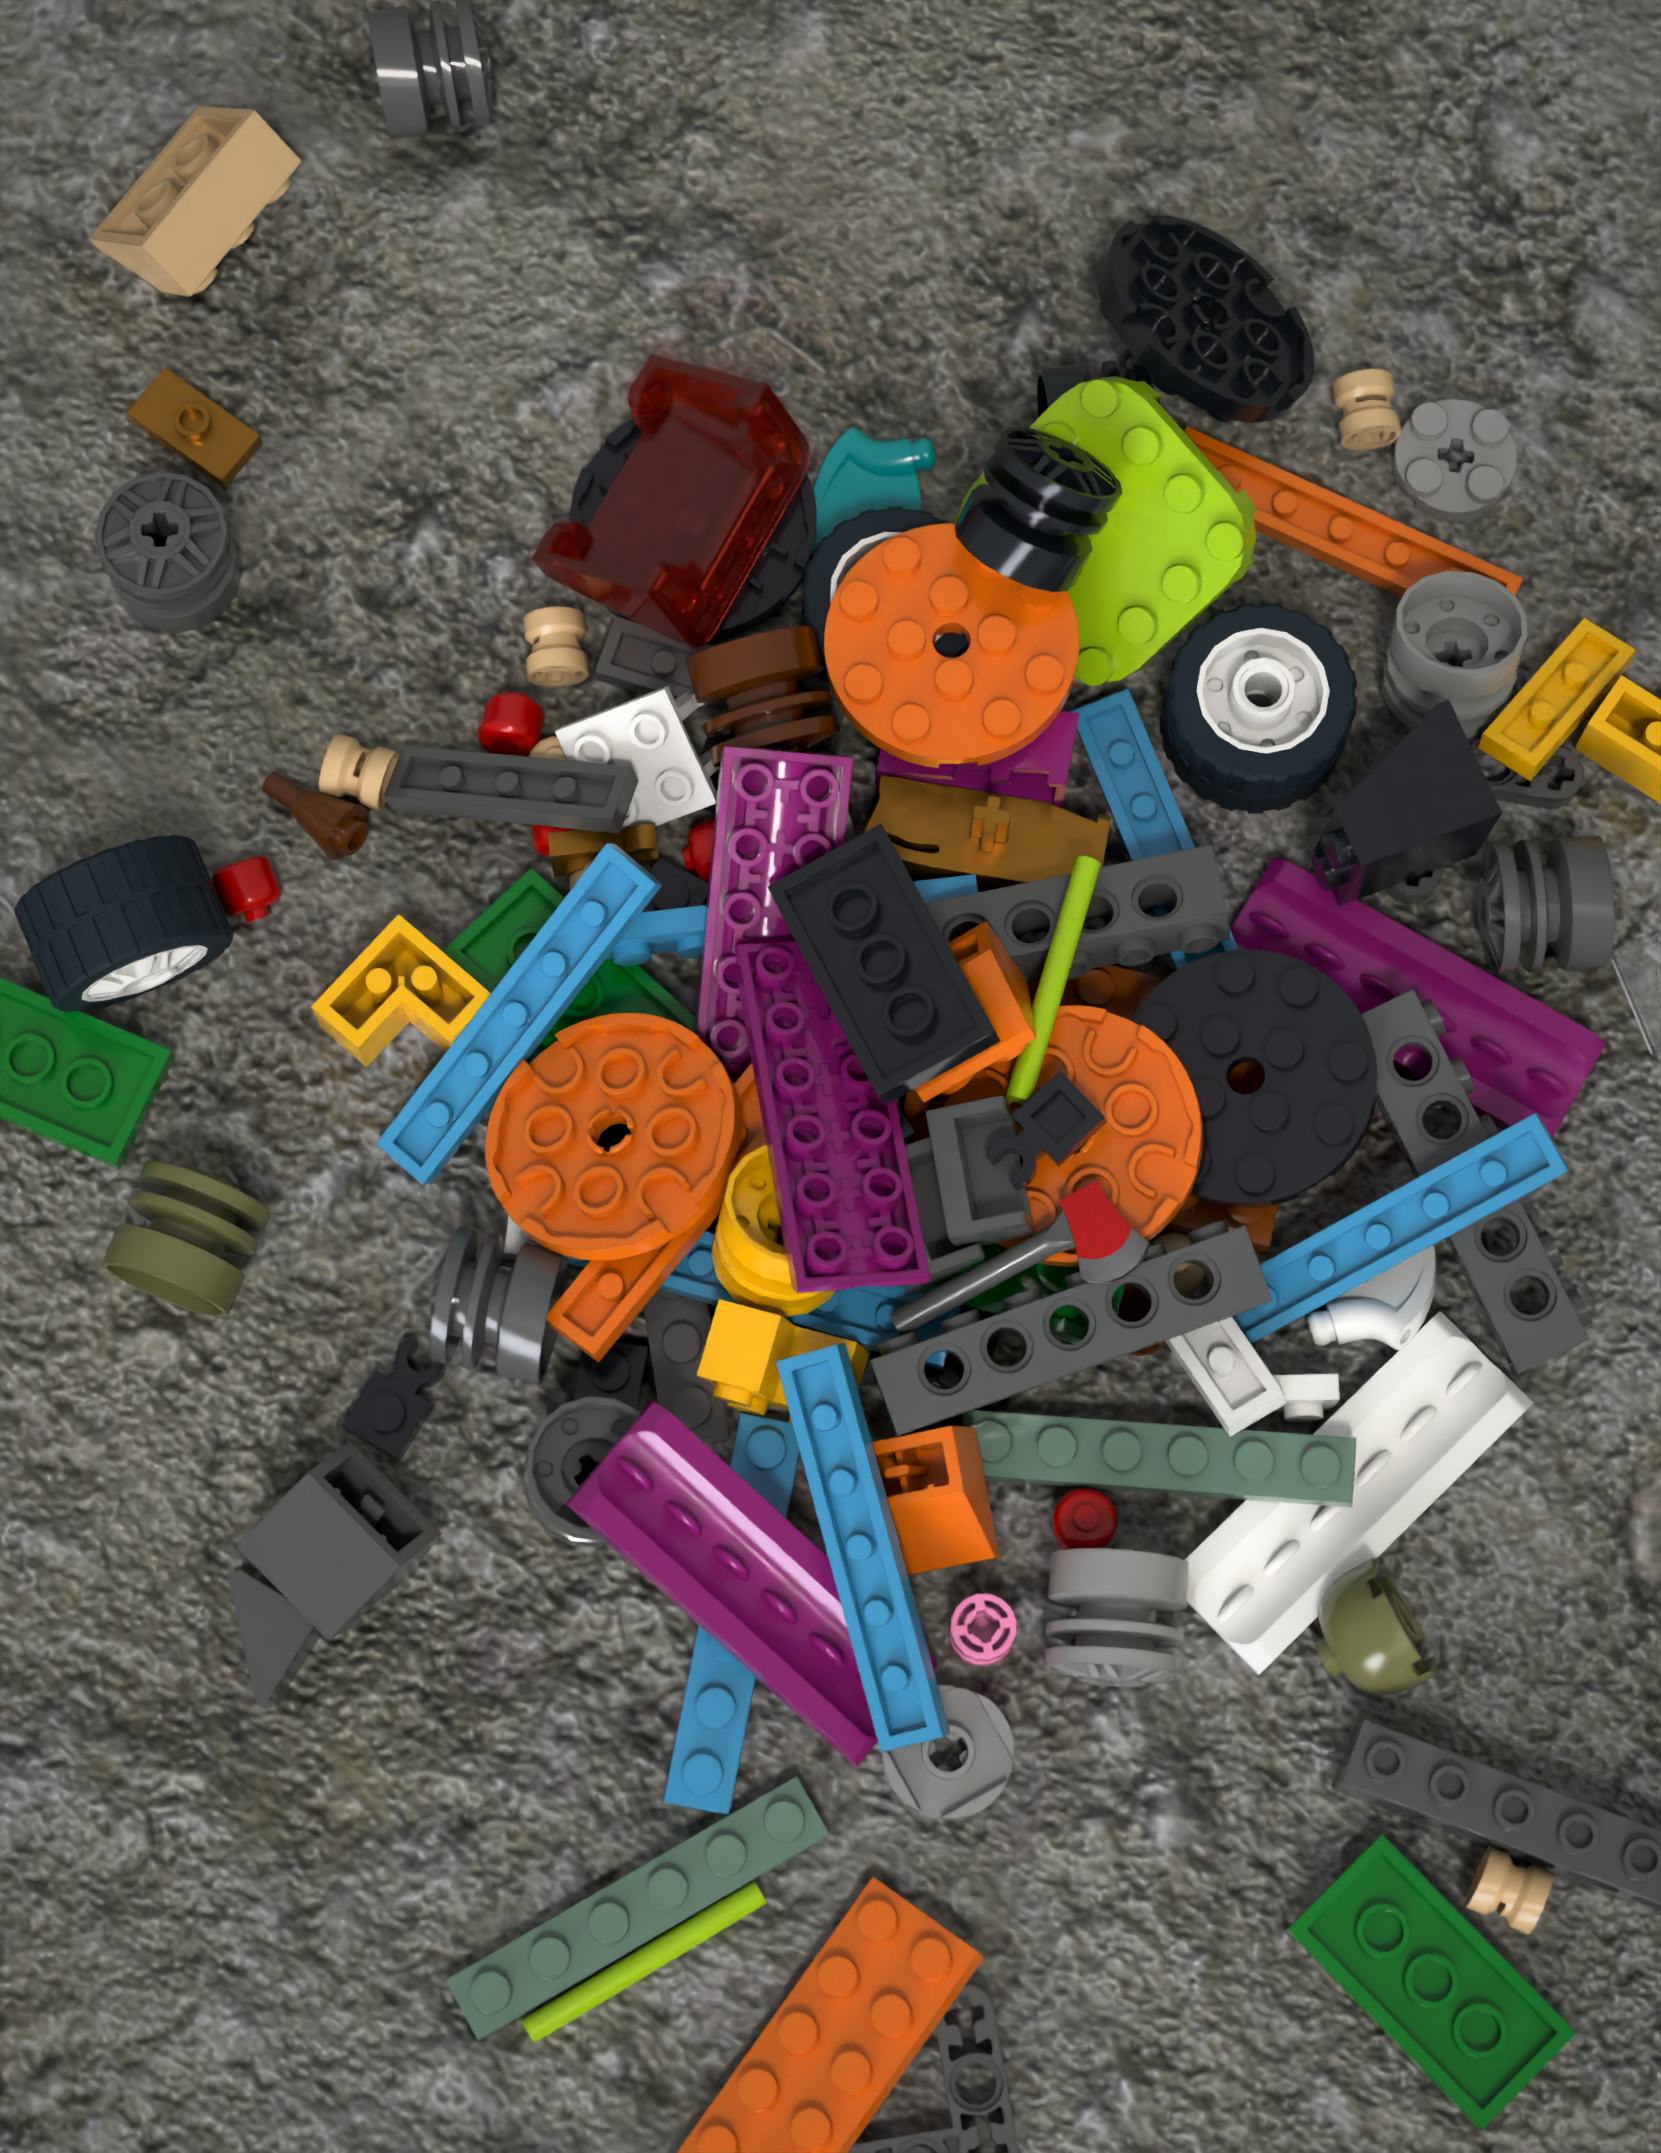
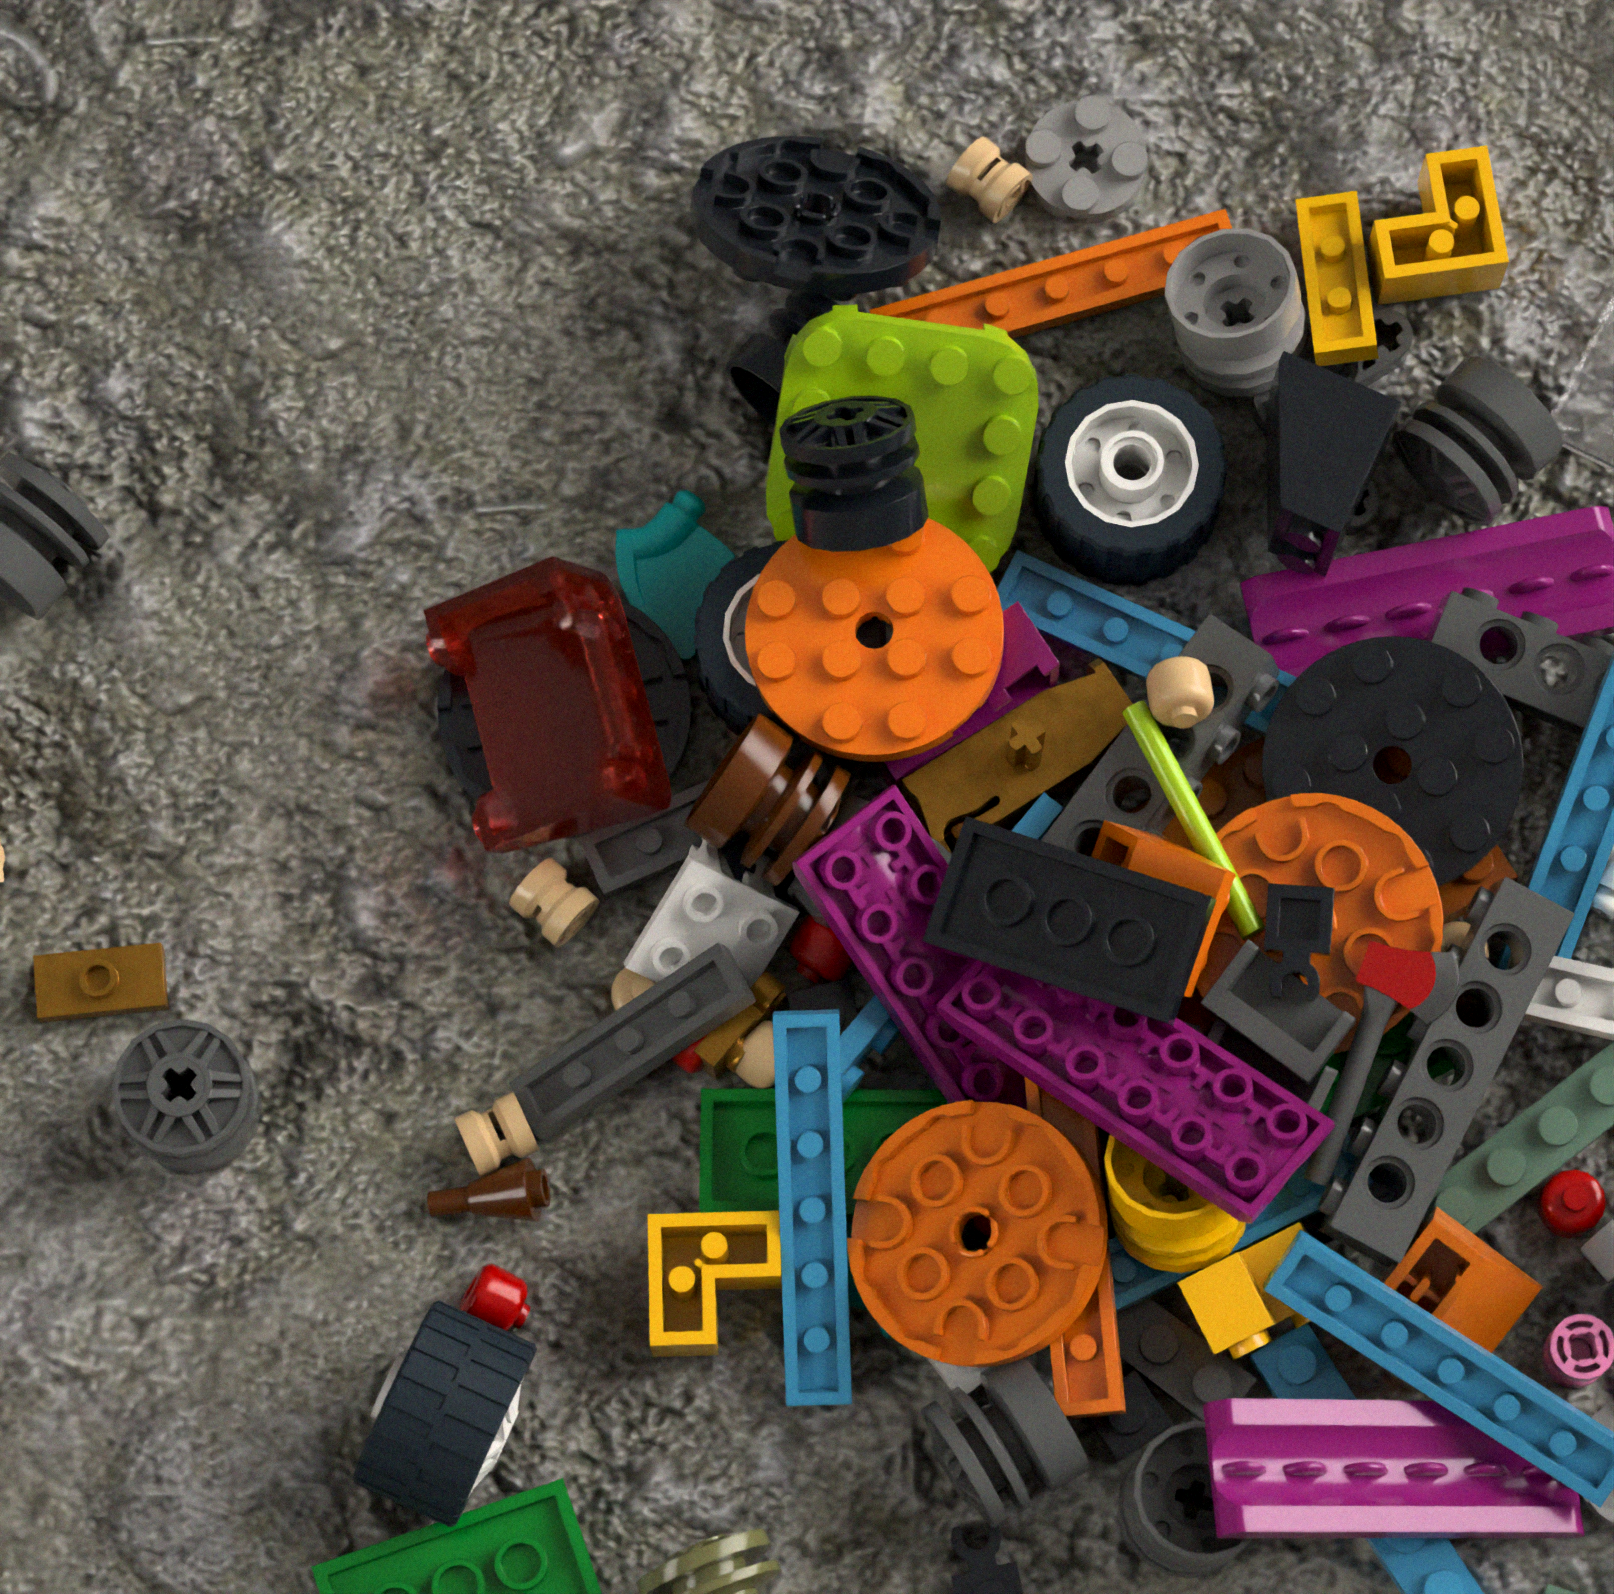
camera: 40 degrees left, 0 degrees up
red piece [478,691,545,757] -> none
none -> tan piece [1146,656,1214,729]

